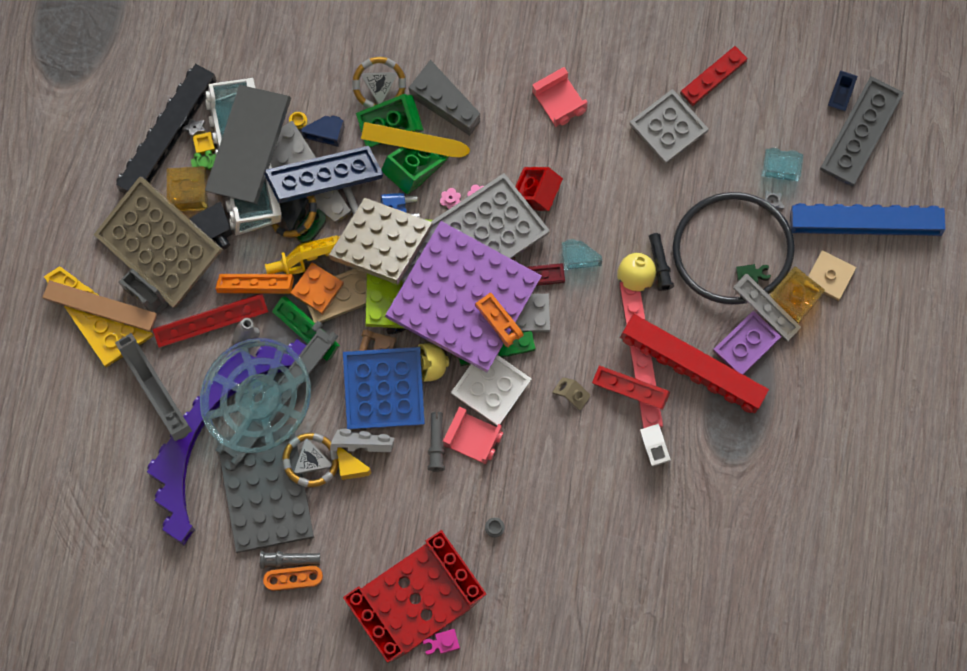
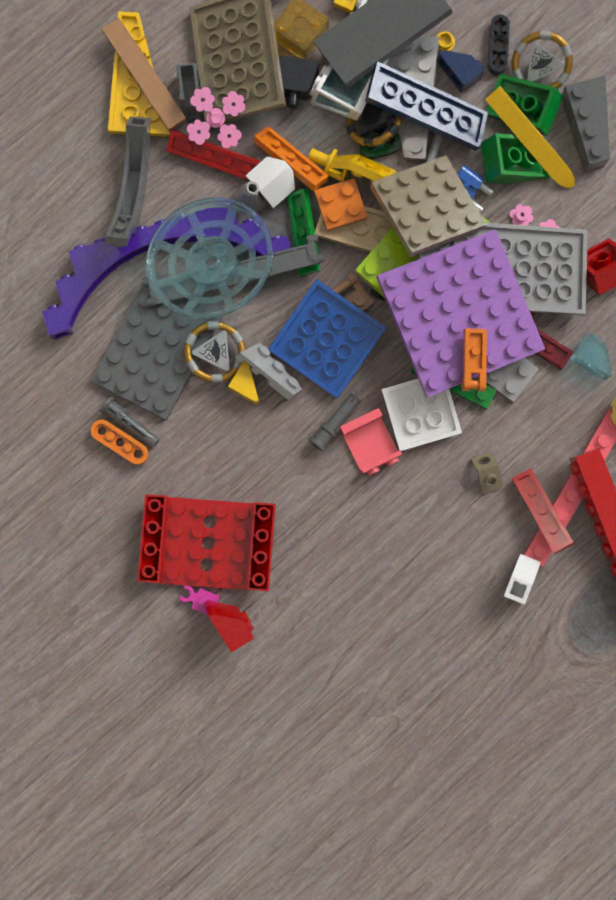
camera: 35 degrees right, 10 degrees up
bright green piece [191,150,216,173] -> none
light yellow cylinder [418,343,449,382] -> none
dark grey plate [485,518,505,538] -> none
none -> bright pink plant [187,87,245,148]
none -> red slope [204,600,254,653]
none -> white slope [246,156,295,208]
none -> black beam [488,14,510,76]

